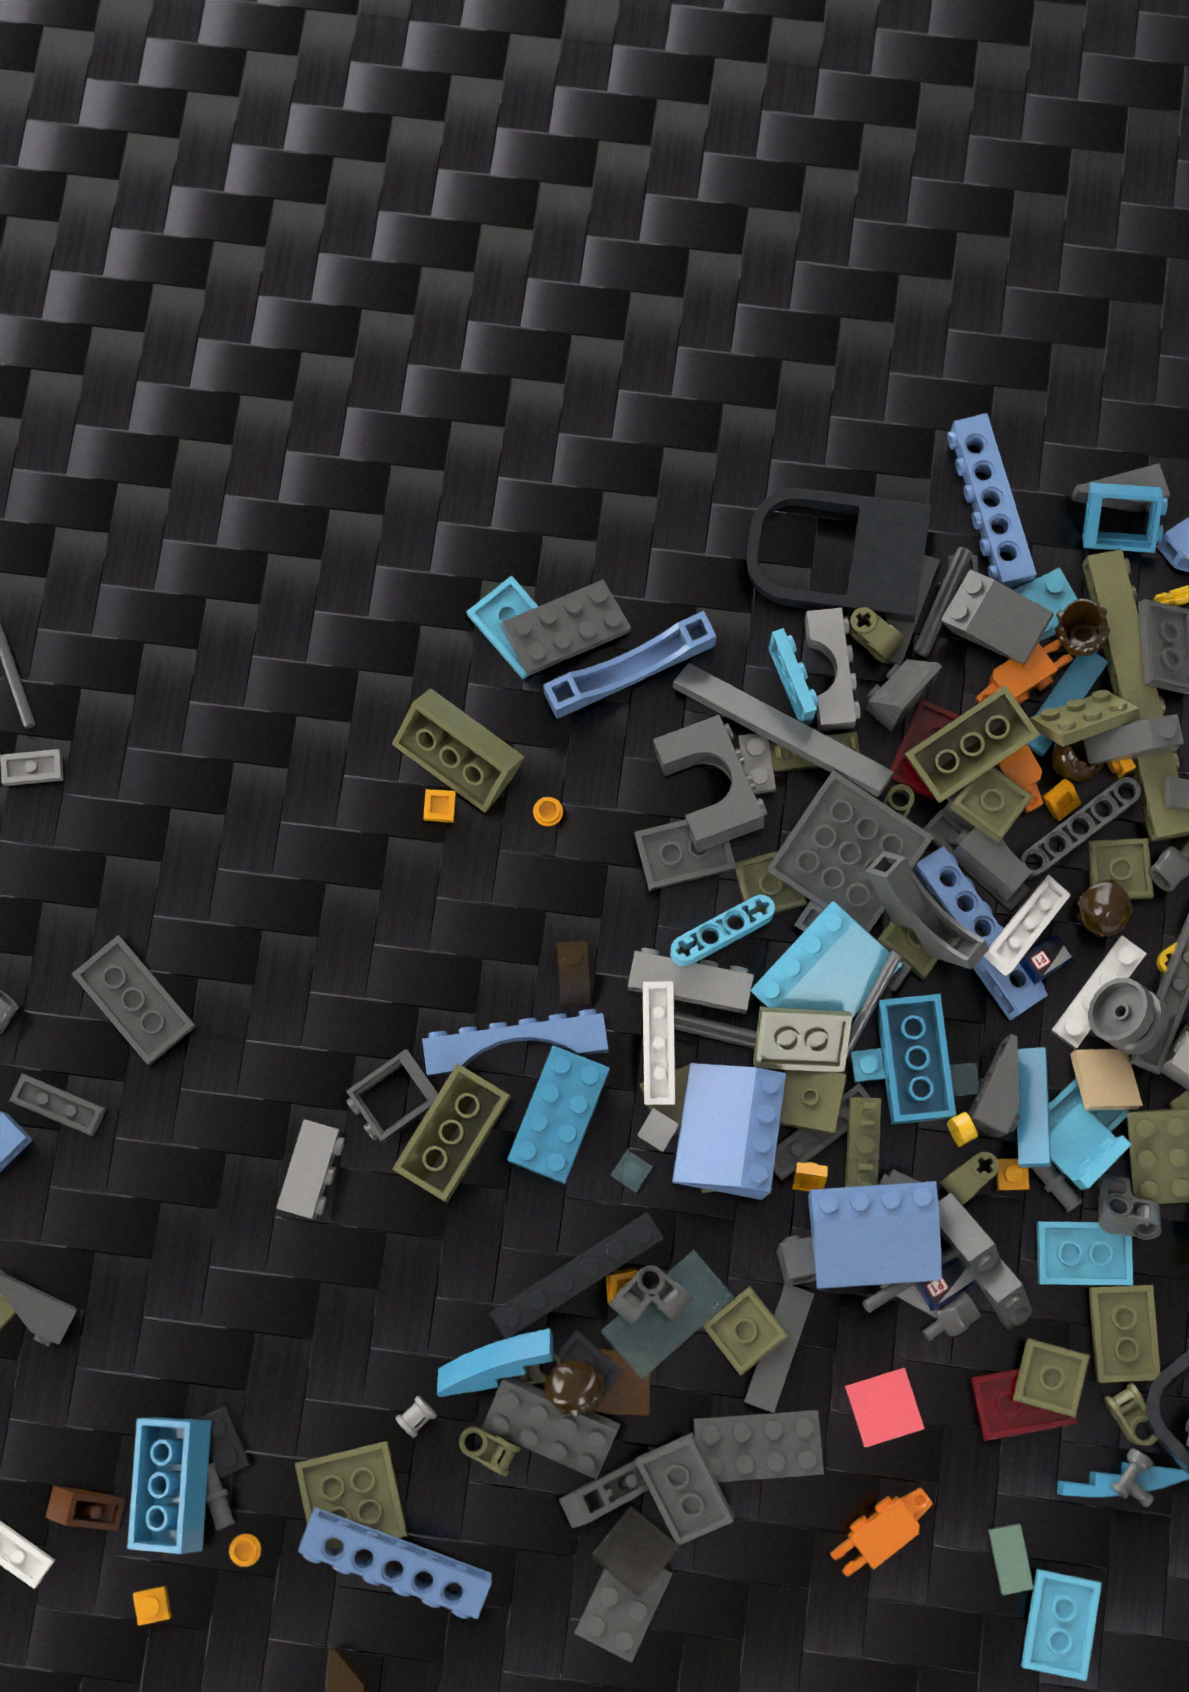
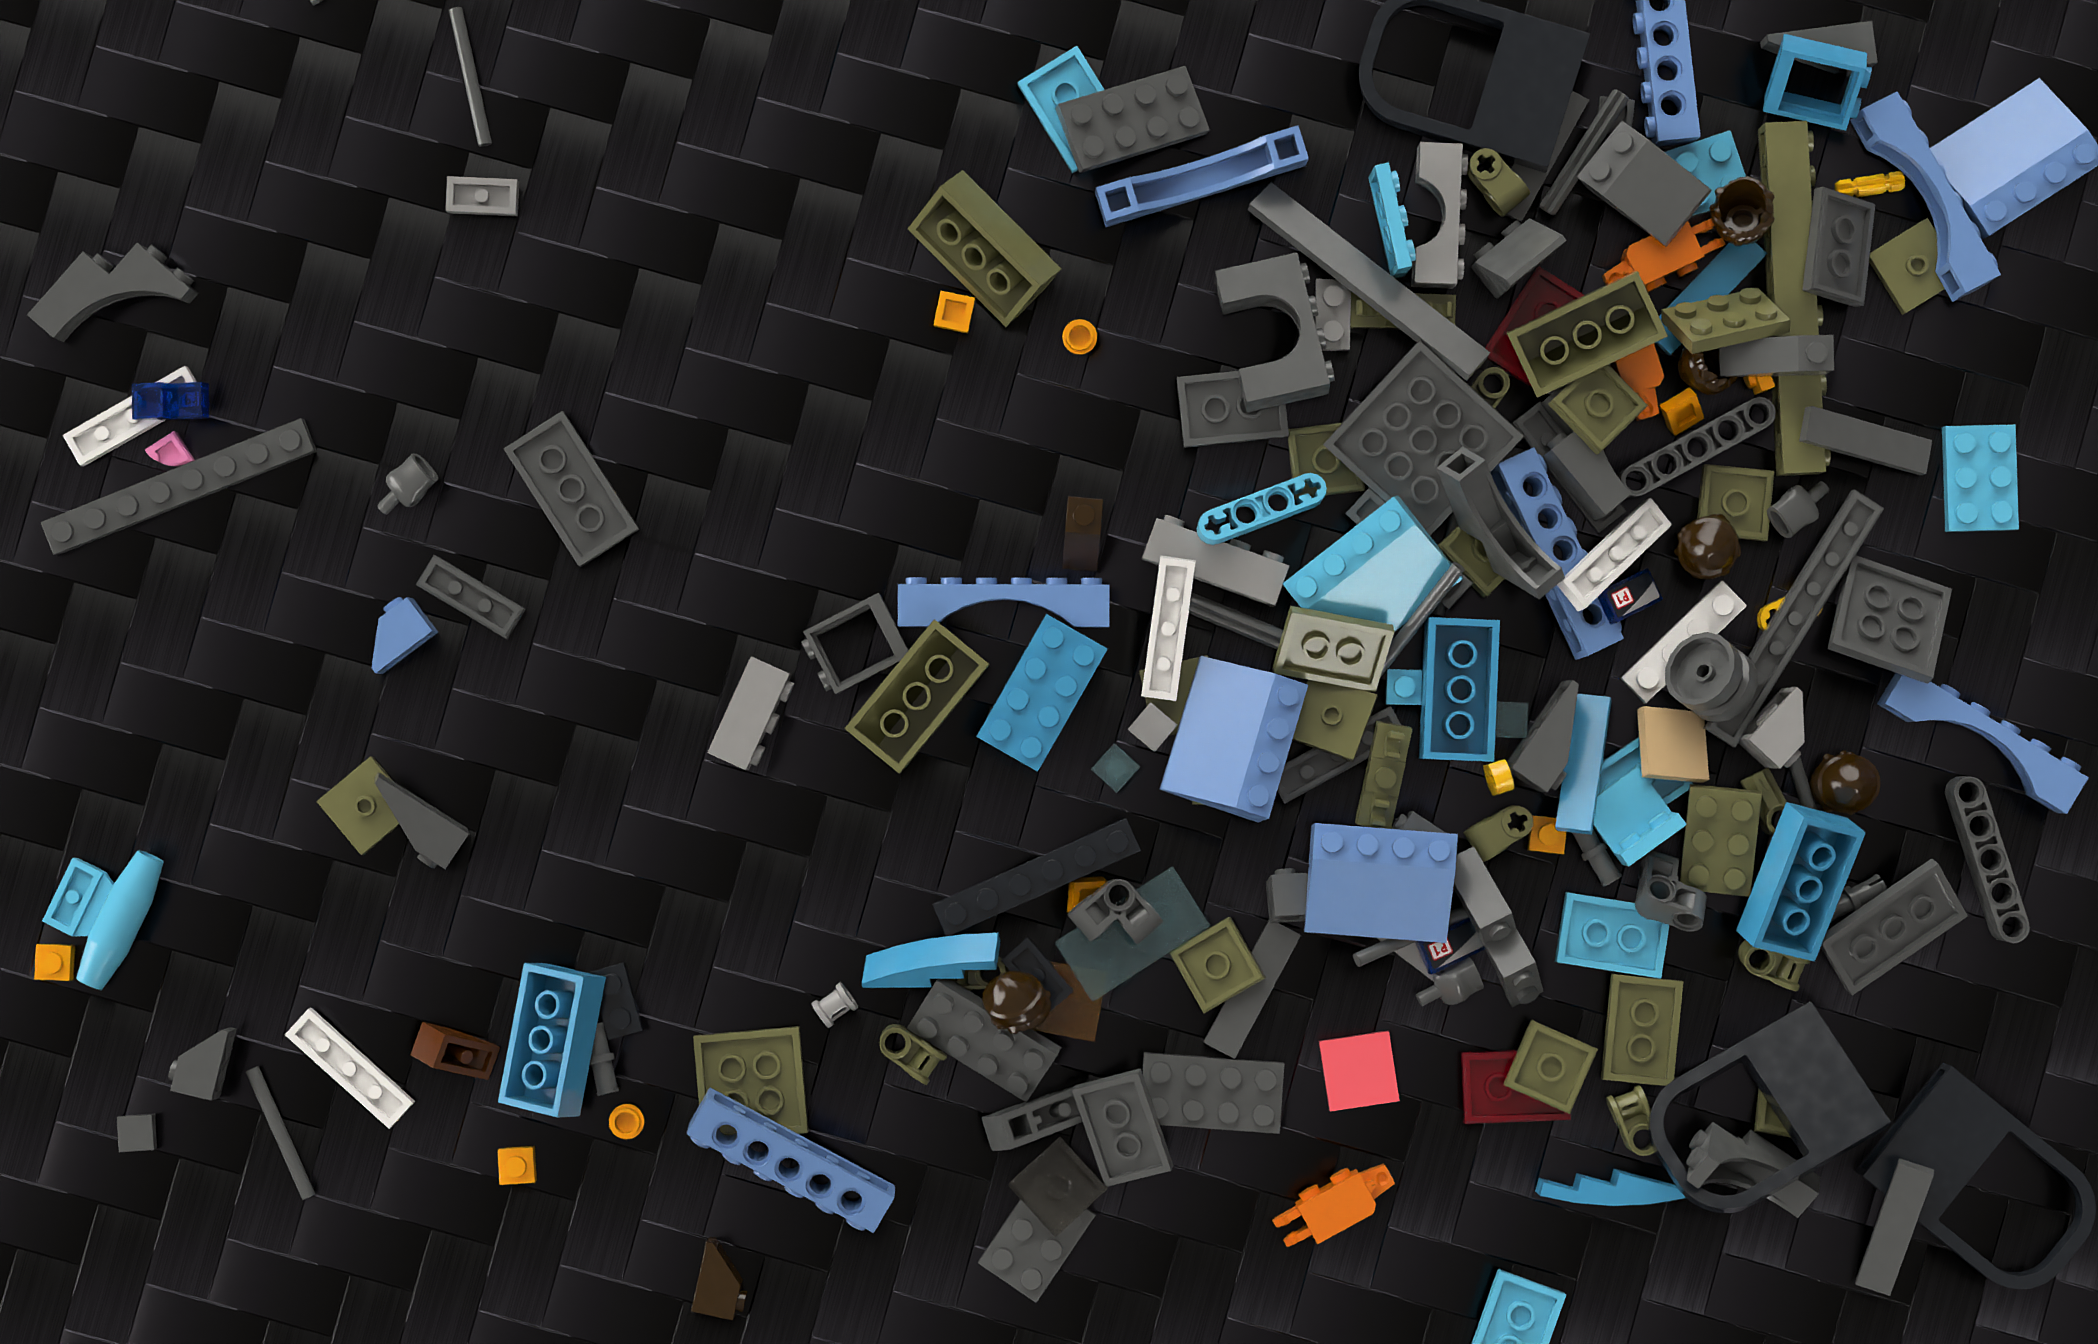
camera: 10 degrees right, 10 degrees up
light orange plate [792,1162,828,1192] -> none
sand green tile [988,1524,1034,1595] -> none
dark grey piece [1110,1448,1154,1507] -> none

